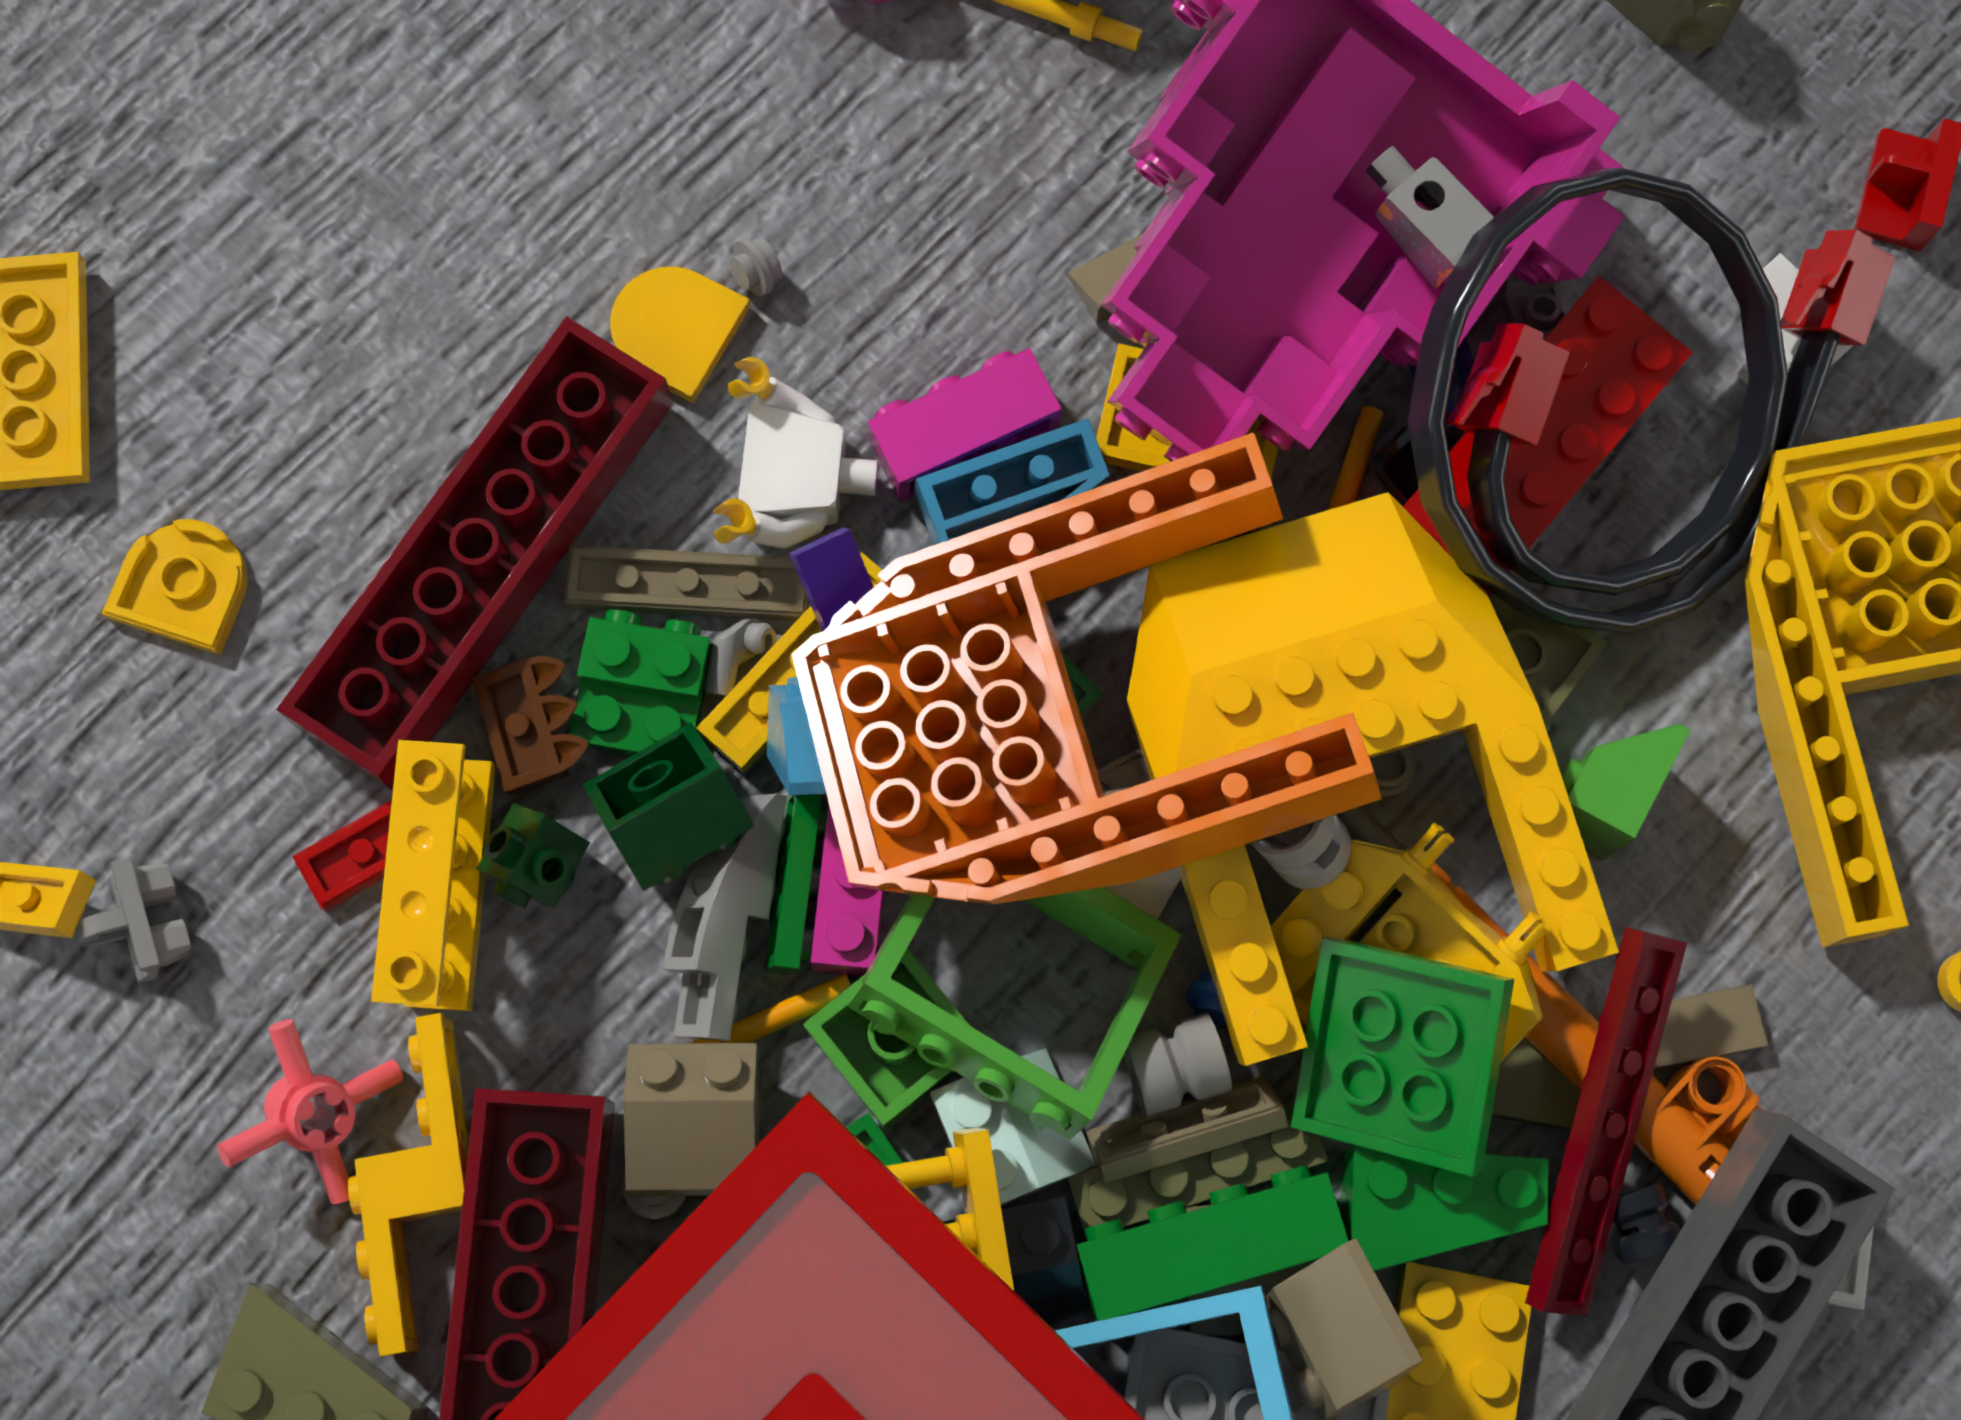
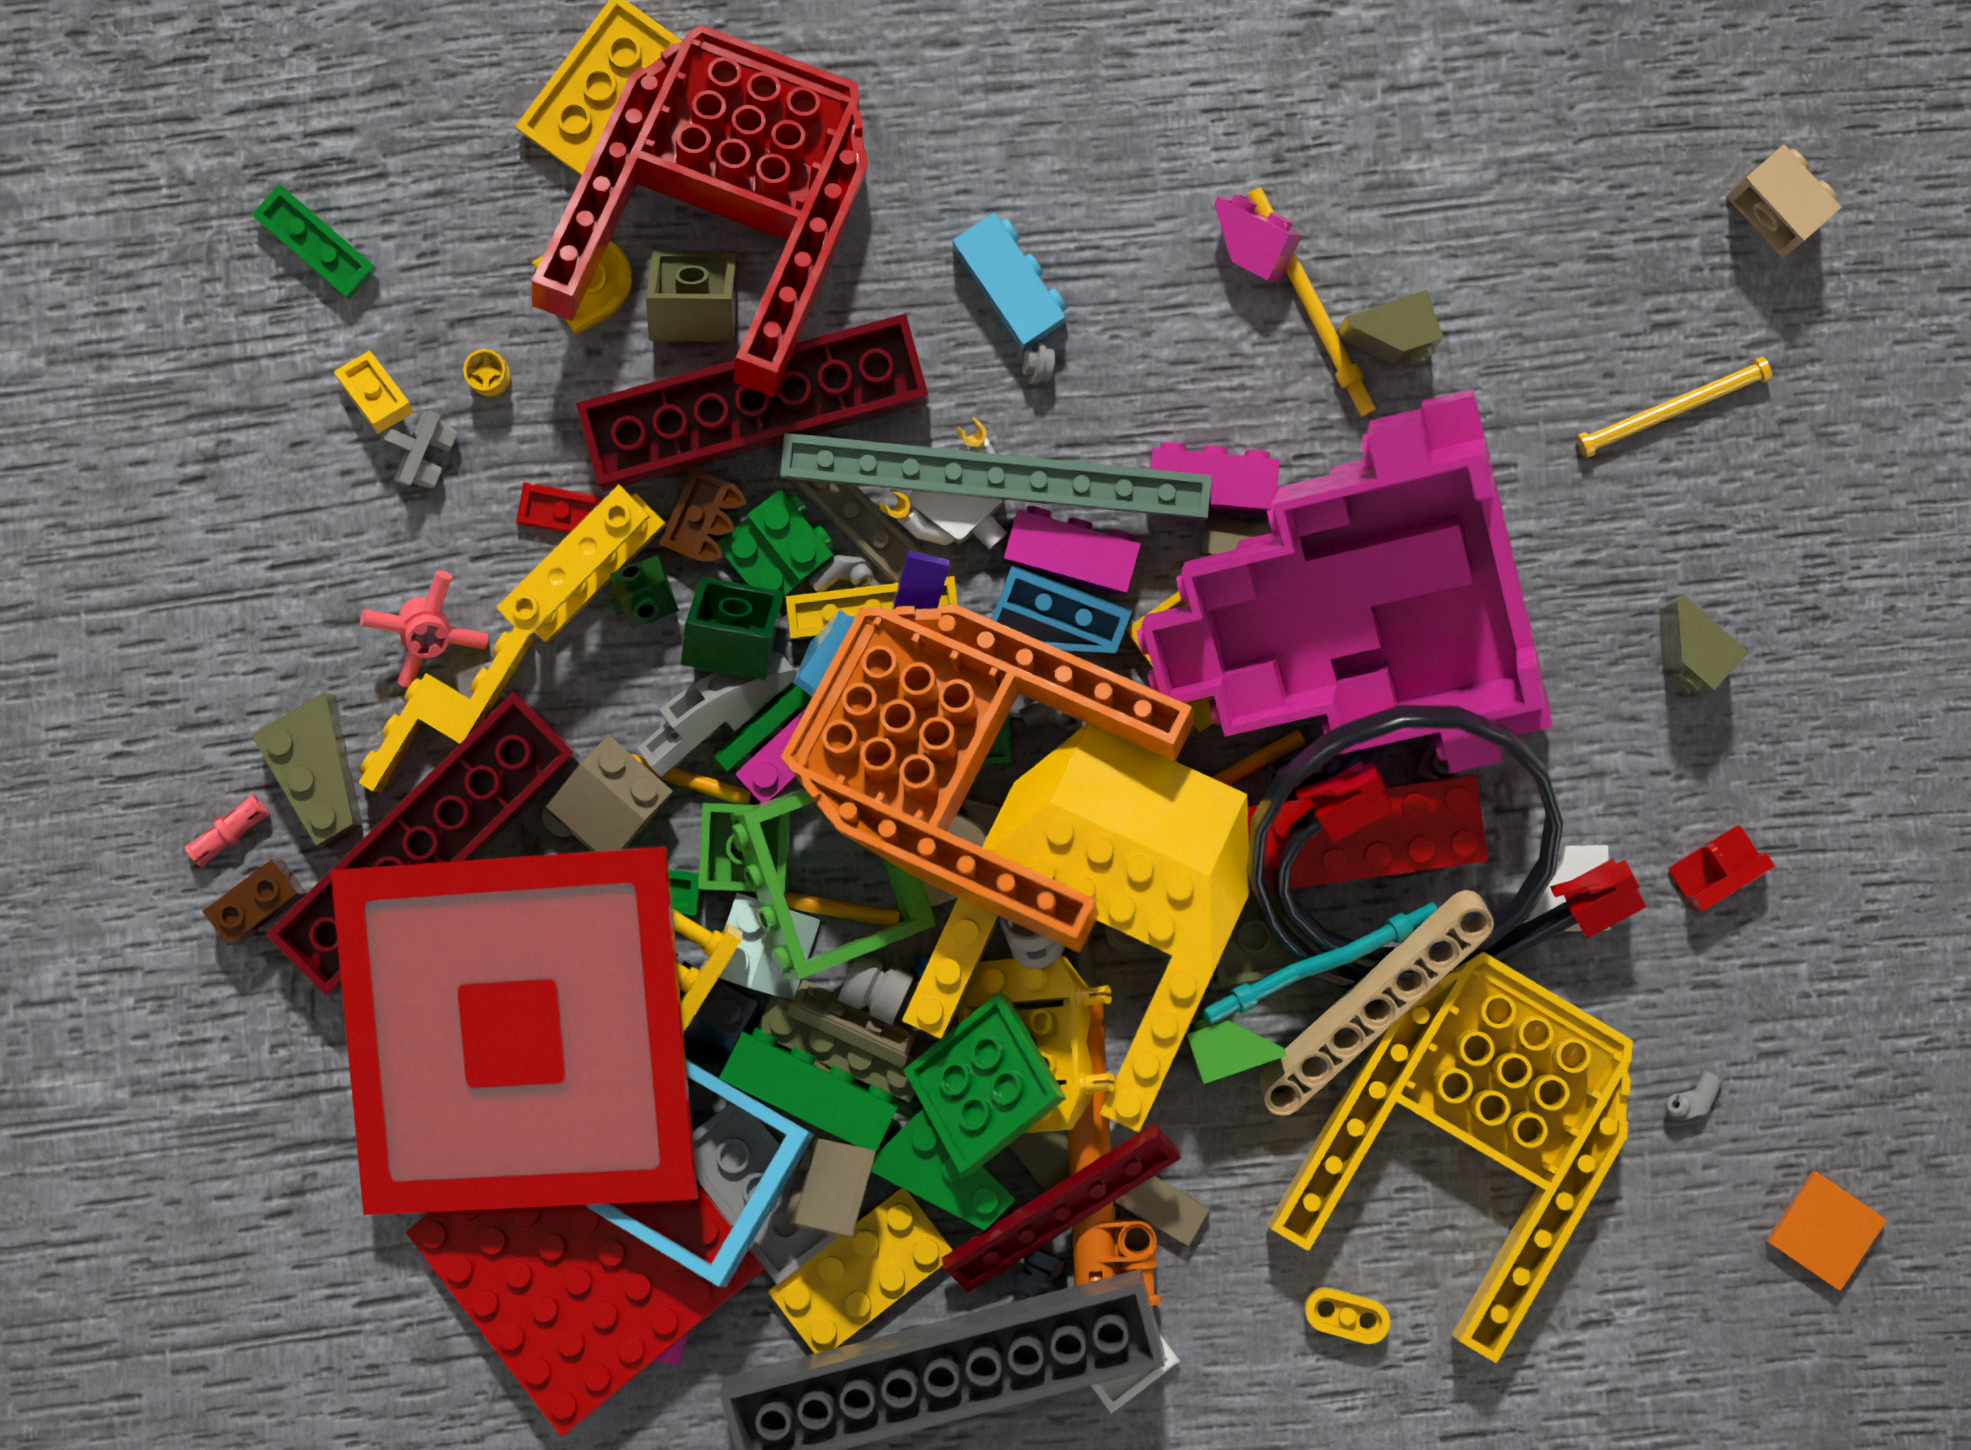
camera: 40 degrees right, 10 degrees up
yellow tile [610,266,751,404] -> none
light grey torso [1365,145,1494,290] -> none
none -> yellow wheel [463,349,512,398]
none -> red wedge [531,24,868,397]
none -> olive slope [646,251,737,343]
none -> sand green plate [780,433,1212,520]
none -> light orange bar [783,891,900,927]
none -> medium azure brick [952,212,1067,352]
none -> light grey arm [1019,701,1083,730]
none -> dark pink brick [1149,442,1280,515]
none -> teal bar [1202,902,1438,1025]
none -> tan beam [1258,890,1494,1116]

